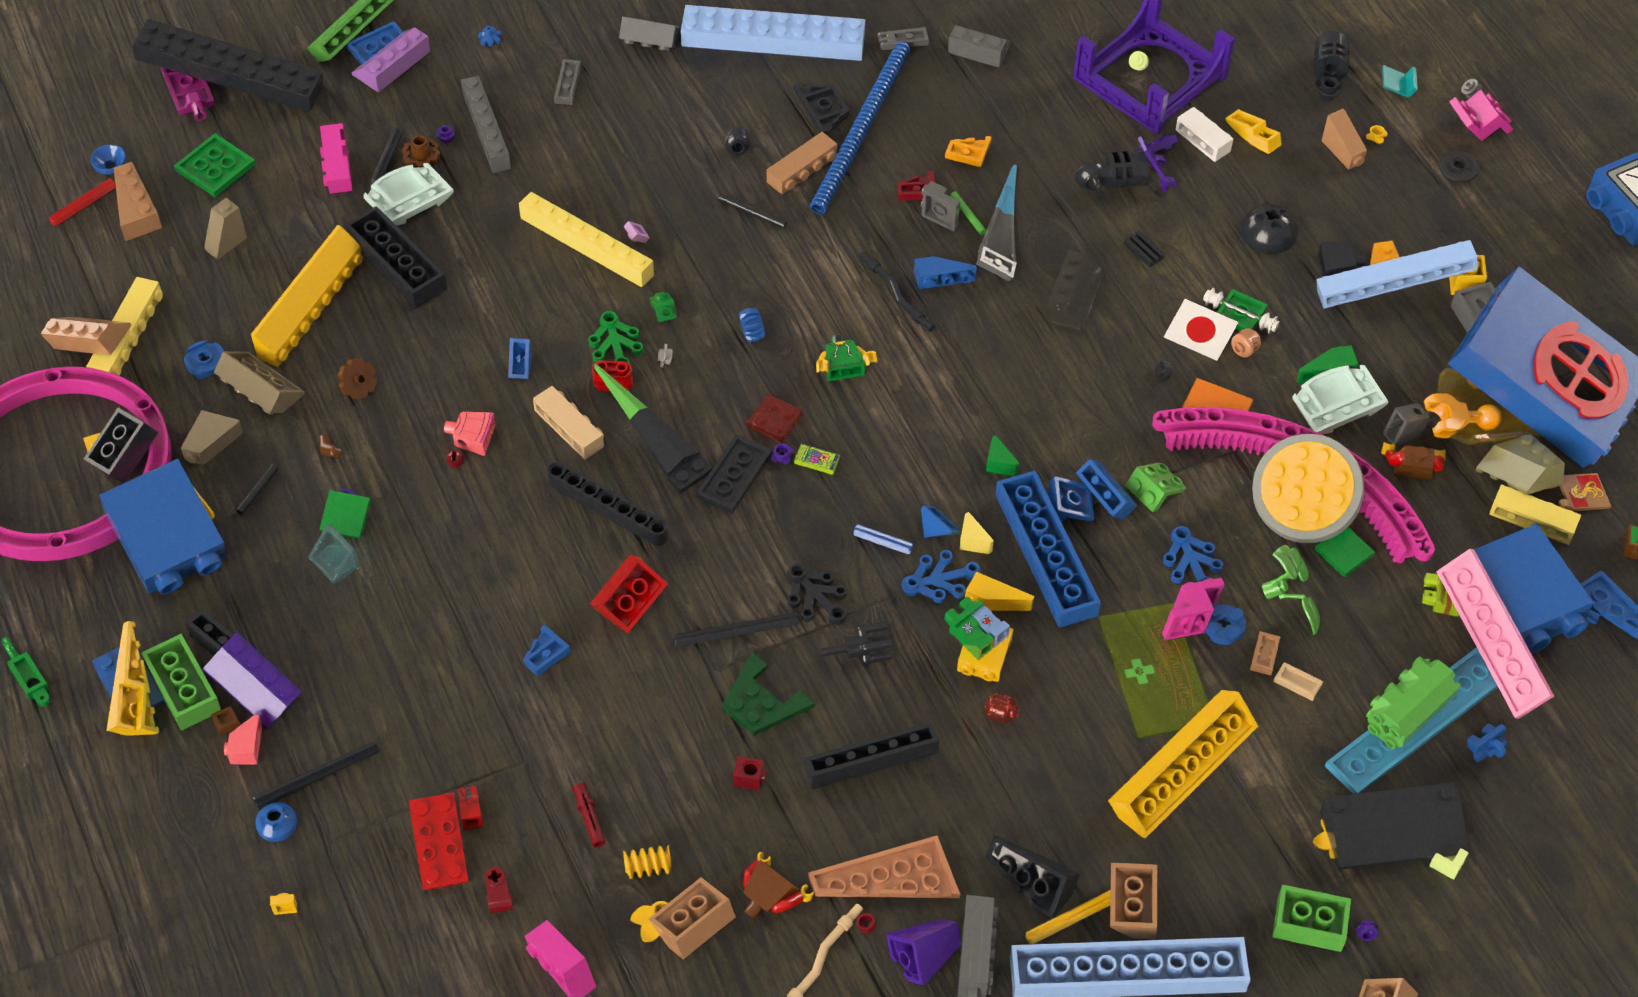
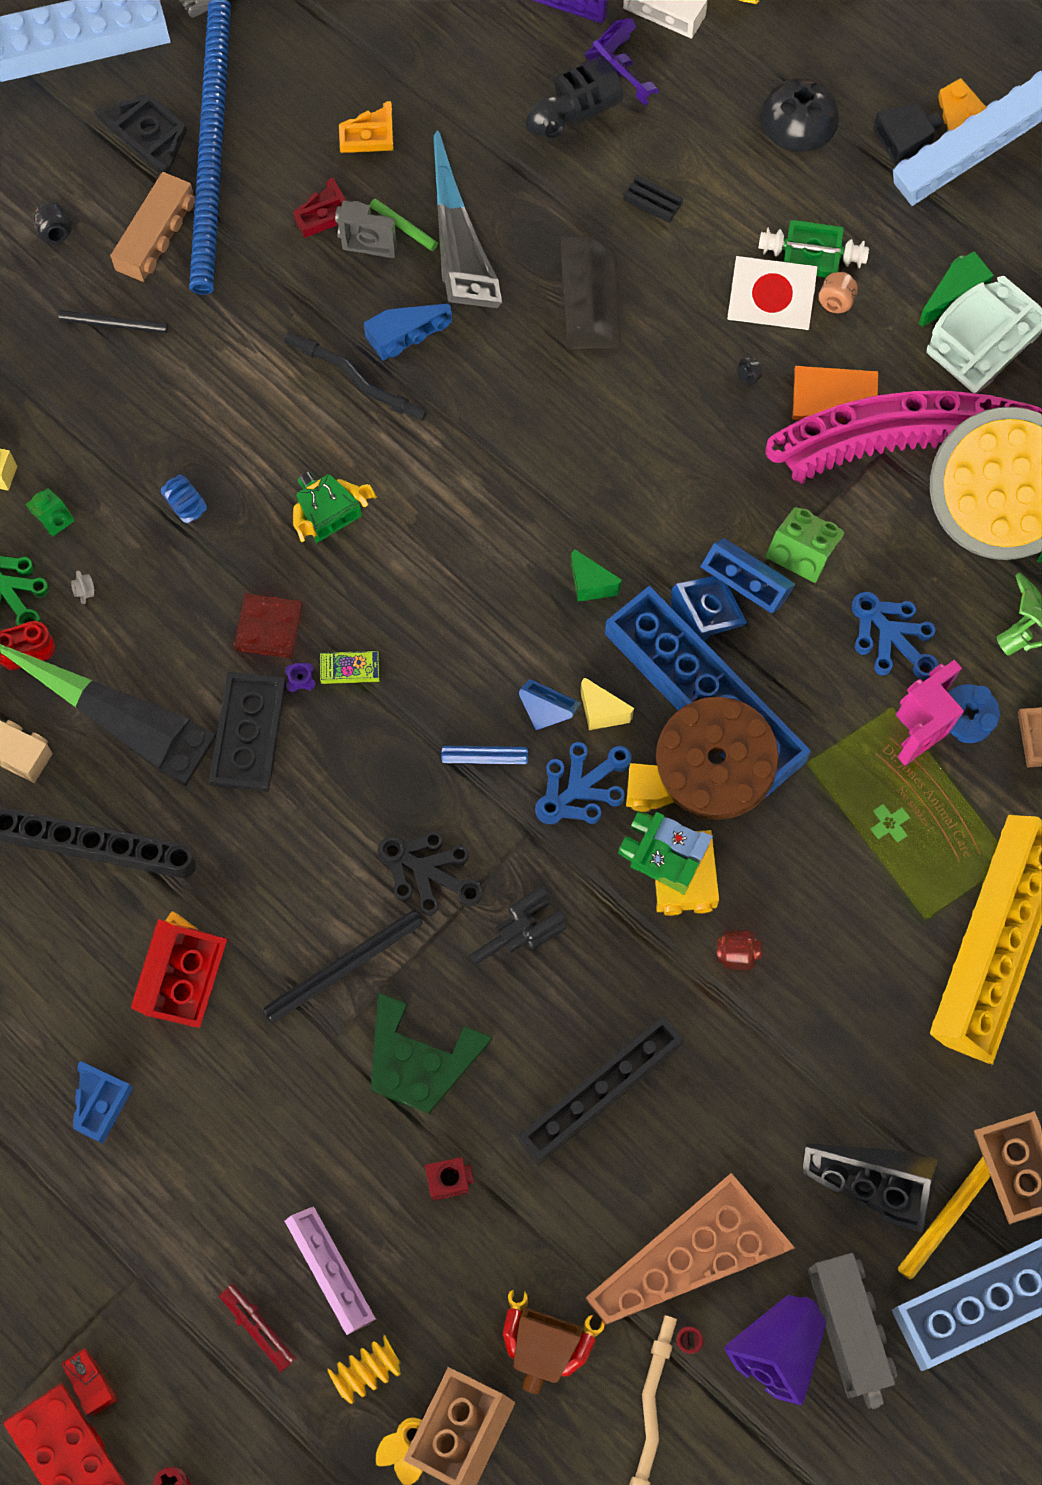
camera: 20 degrees left, 15 degrees up
none -> lavender plate [285,1206,375,1335]
none -> reddish brown piece [656,697,778,820]

